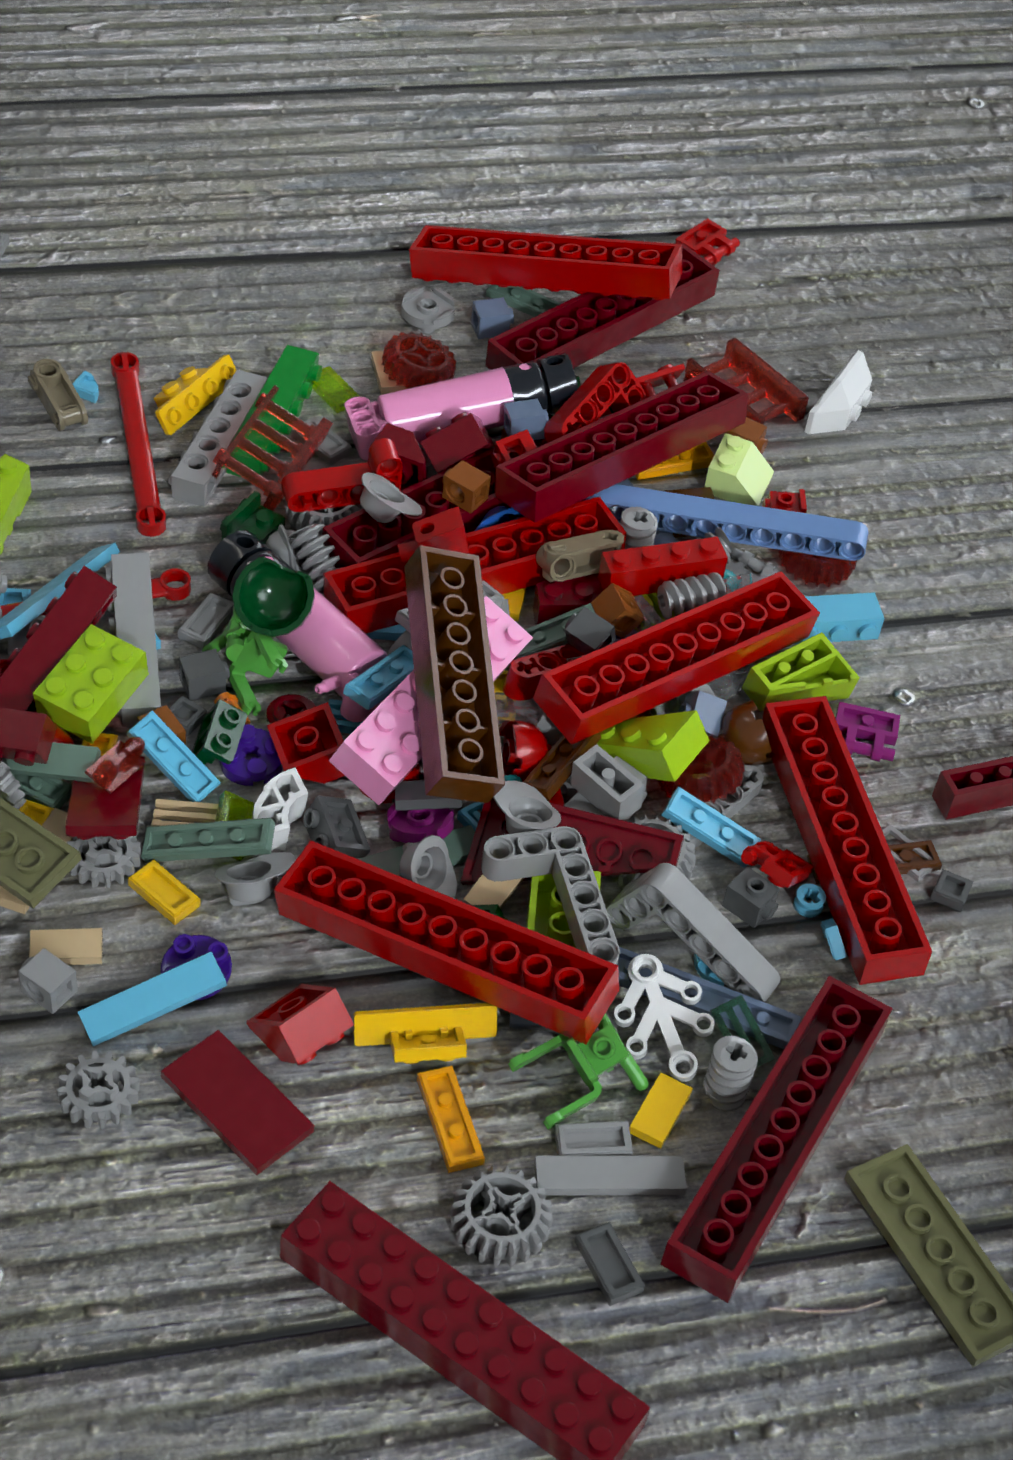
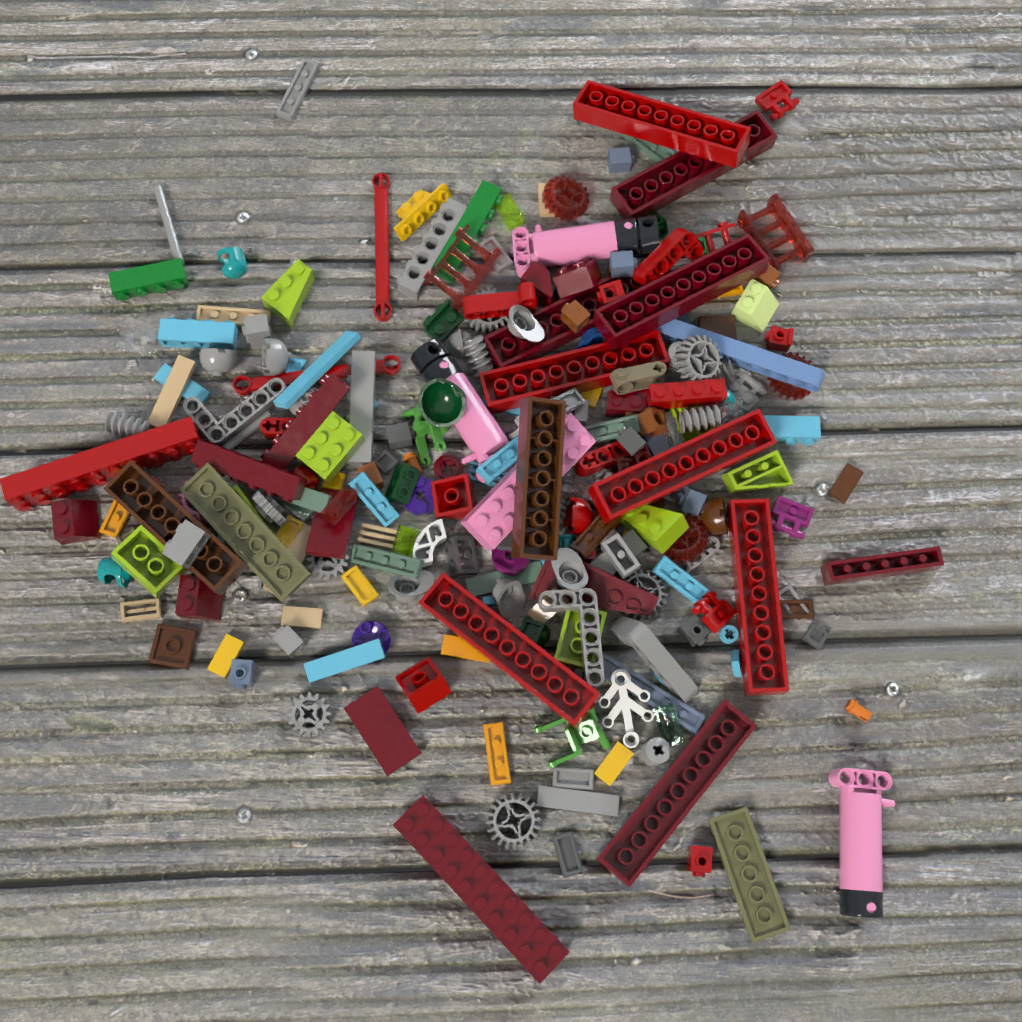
camera: 10 degrees right, 25 degrees up
dark tan piece [28,359,88,431] -> none
medium azure tile [72,370,99,403] -> none
light grey tile [177,592,234,649] -> none
yellow bracket [353,1003,497,1064] -> none
red torso [397,506,470,562] -> none
light grey plate [401,287,455,334] -> none
white wedge [804,350,873,434] -> none
none -> light orange tile [440,634,493,664]
none -> light grey gear [674,335,723,381]
none -> red brick [687,845,713,877]
none -> reddish brown tile [828,463,864,504]

